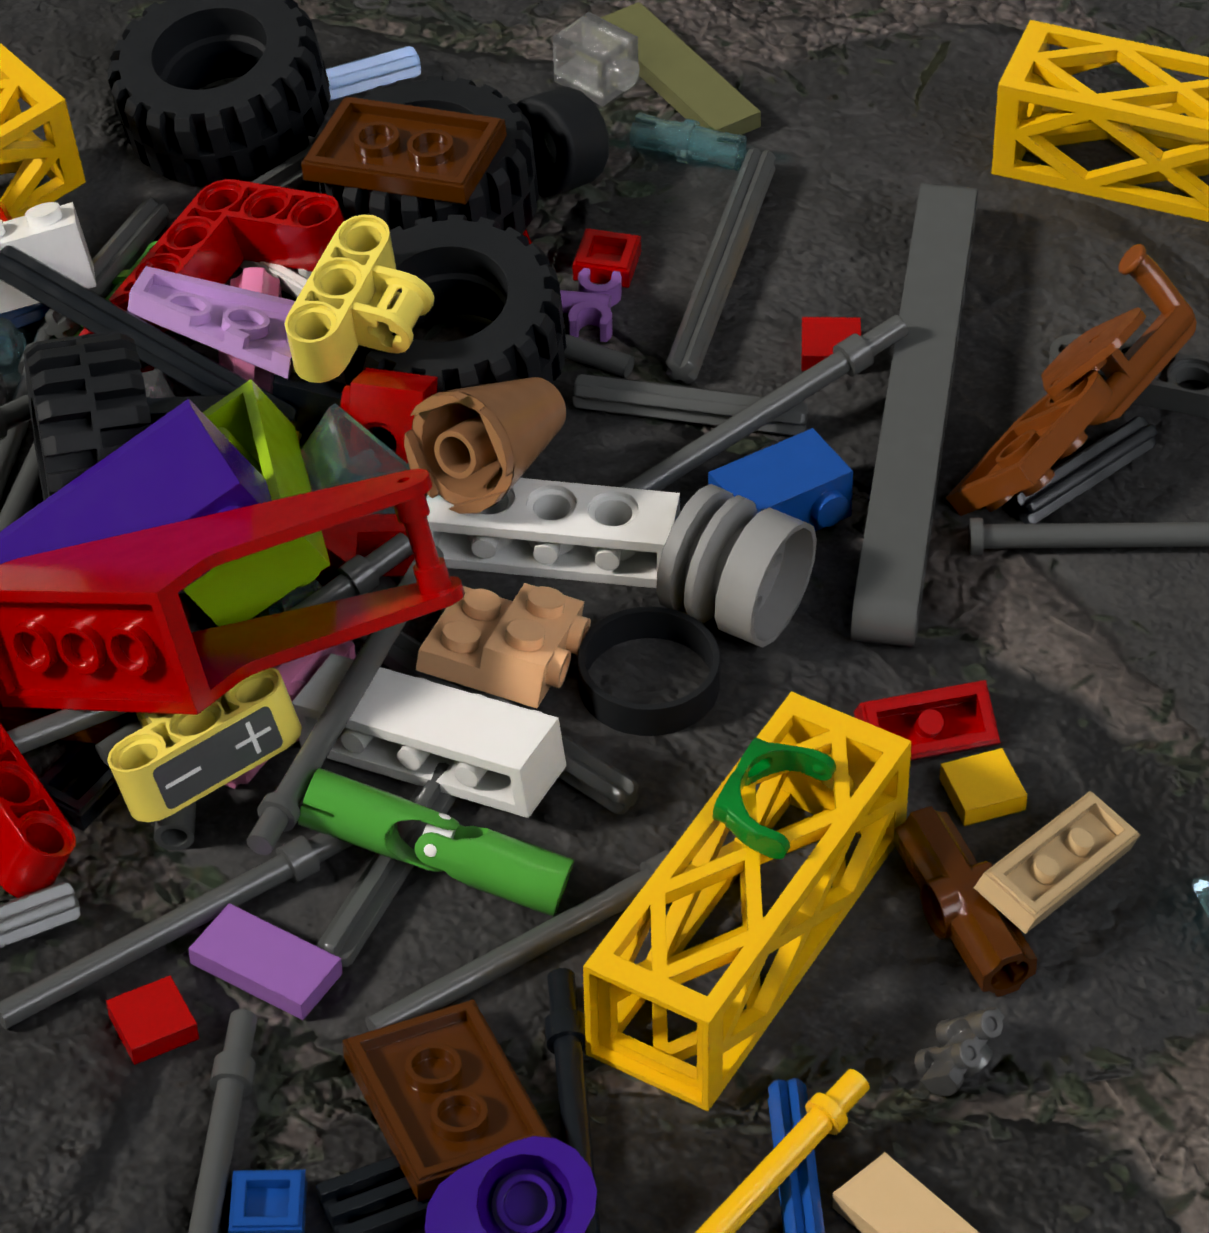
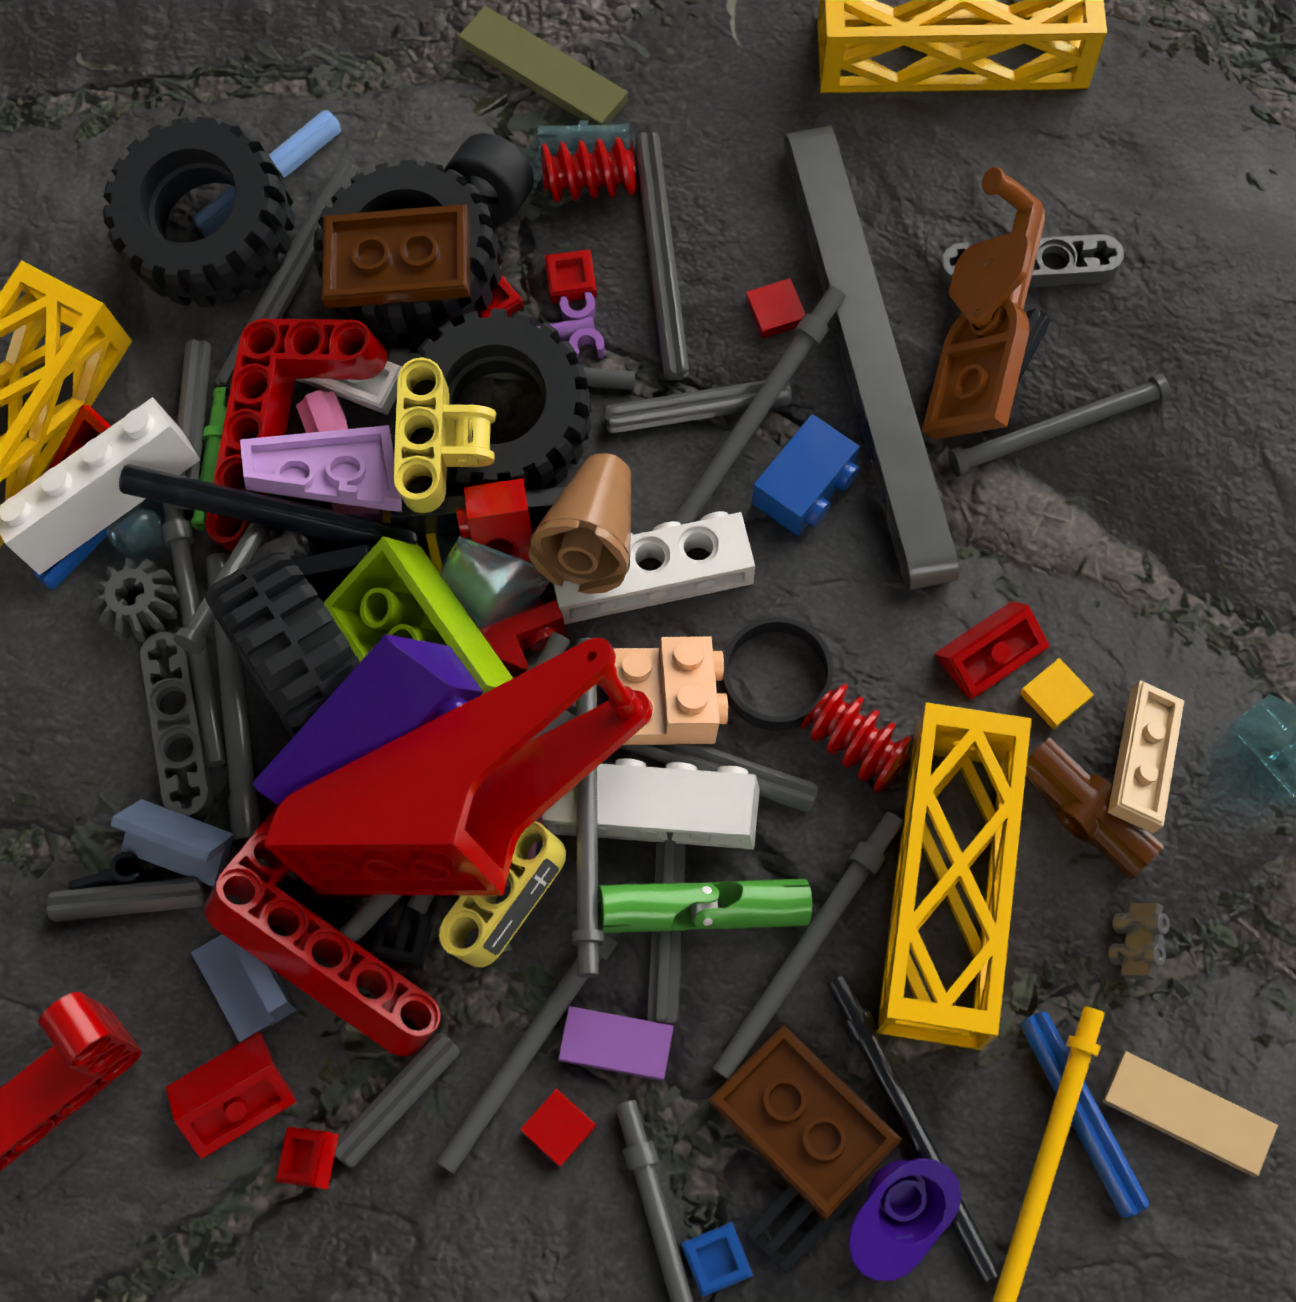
camera: 20 degrees left, 25 degrees up
clear brick [553,12,640,106] -> none
light grey wheel [656,484,817,648] -> none
green cap [712,737,836,859] -> none
none -> red piece [540,137,636,203]
none -> red piece [799,683,912,794]

